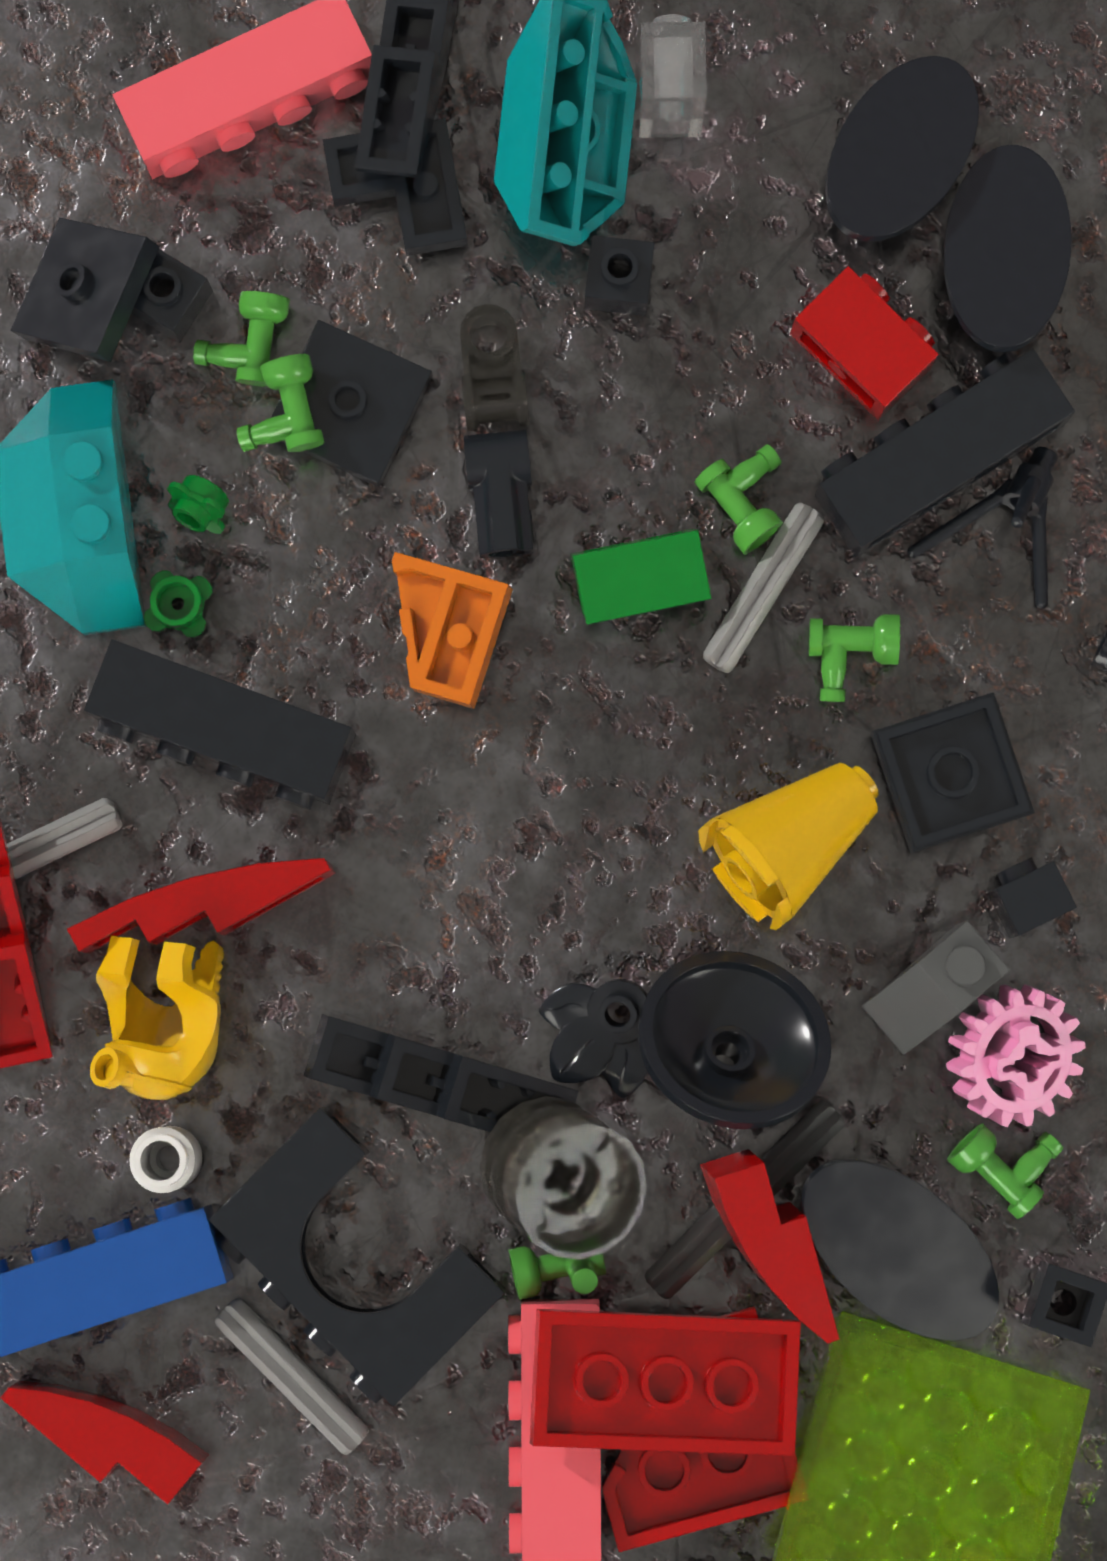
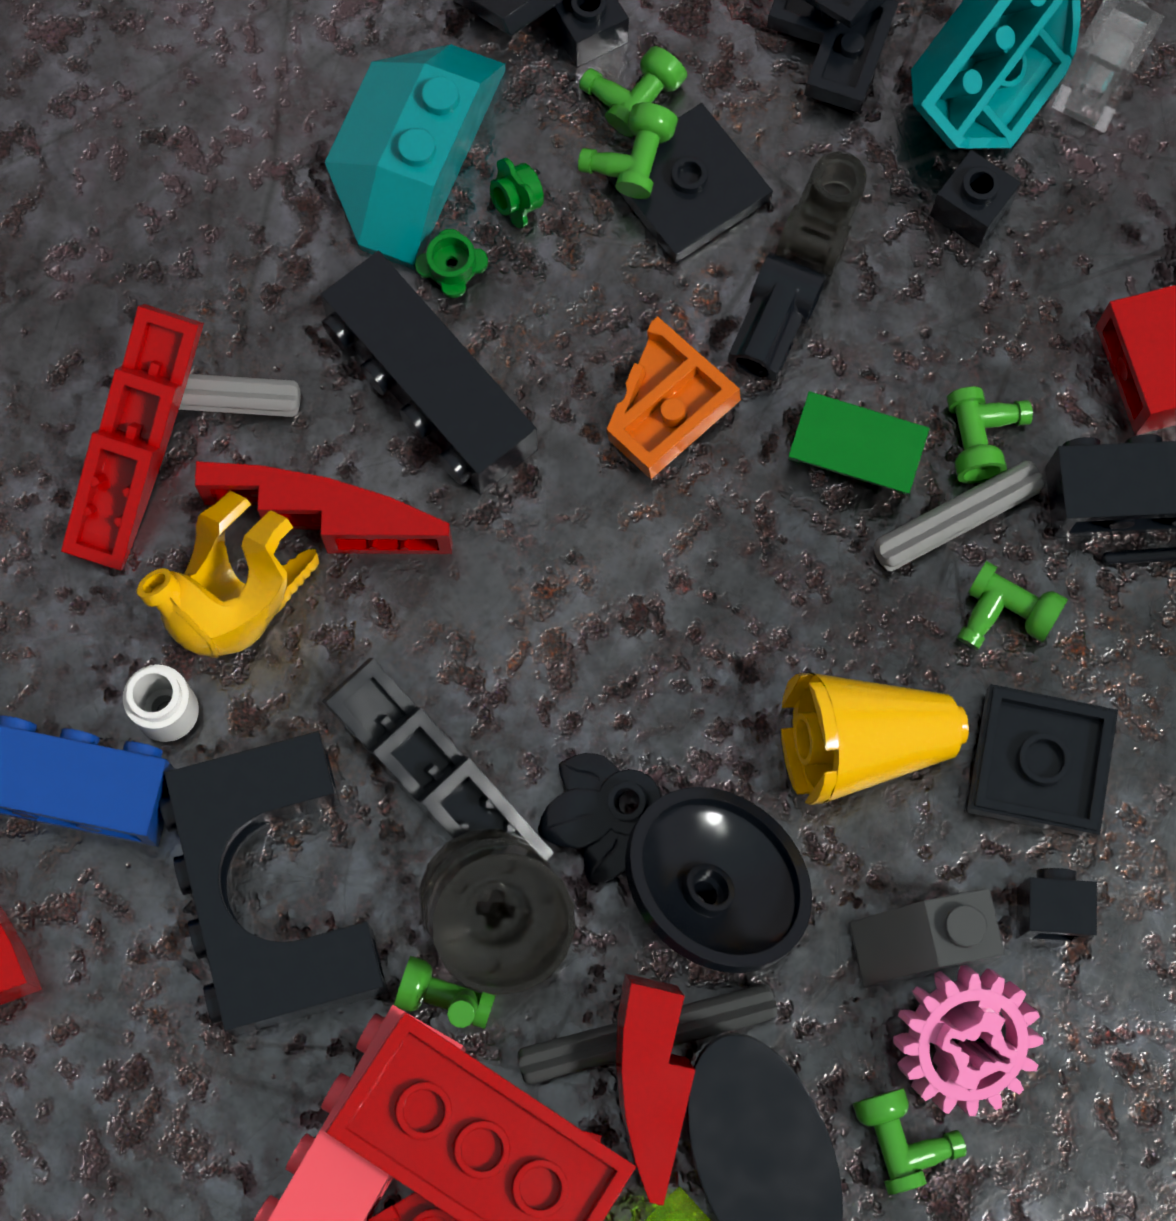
camera: 25 degrees right, 10 degrees down
light grey axle [214,1298,369,1455] -> none

